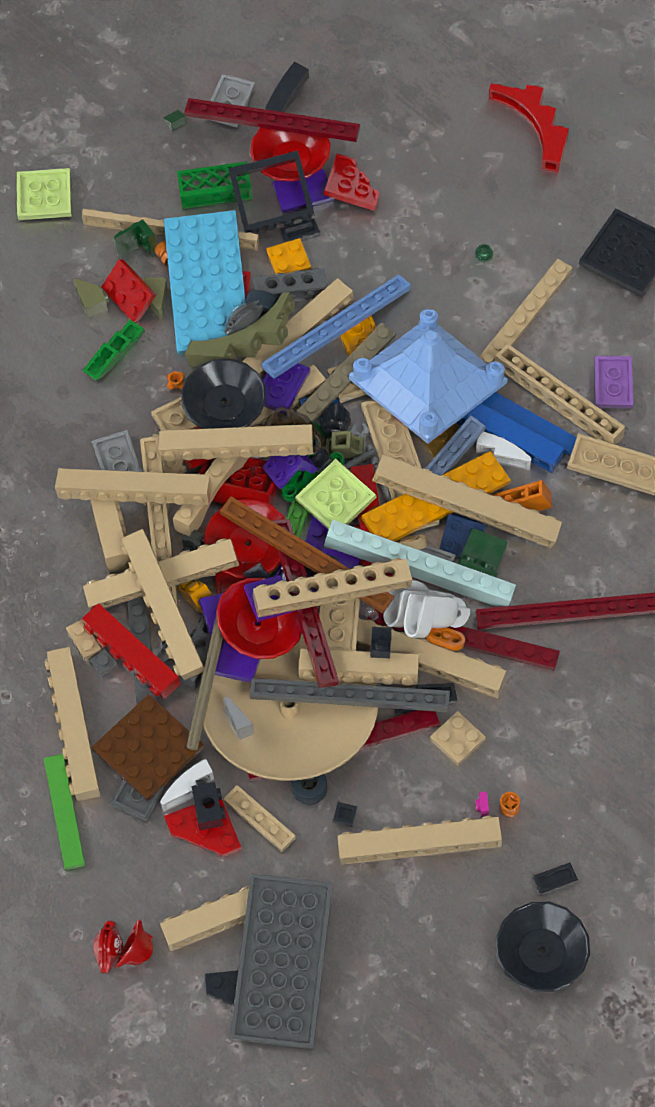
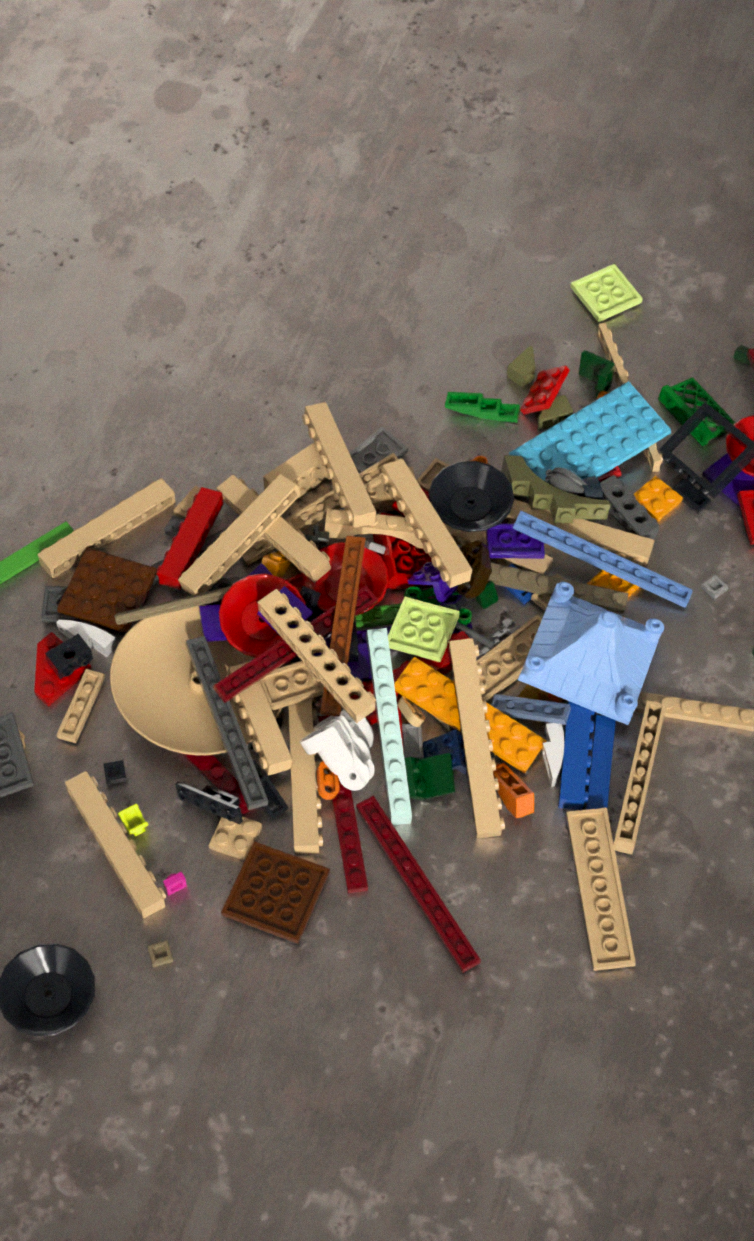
camera: 60 degrees right, 5 degrees down
light grey slope [224,697,254,739] -> none
black wheel [291,774,328,805] -> none
black hair [320,402,351,437] -> none
olive brick [326,431,365,458] -> none
black slope [370,627,392,658] -> none
orange wheel [500,792,520,818] -> none
black tile [532,862,578,896] -> none
medium lavender plate [594,356,633,408] -> none
none -> neon yellow bracket [118,804,148,836]
none -> dark tan tile [147,940,173,967]
none -> black bracket [175,781,243,825]
none -> reddish brown plate [221,841,330,944]
none -> light grey tile [354,535,386,554]
none -> light grey tile [701,574,729,600]

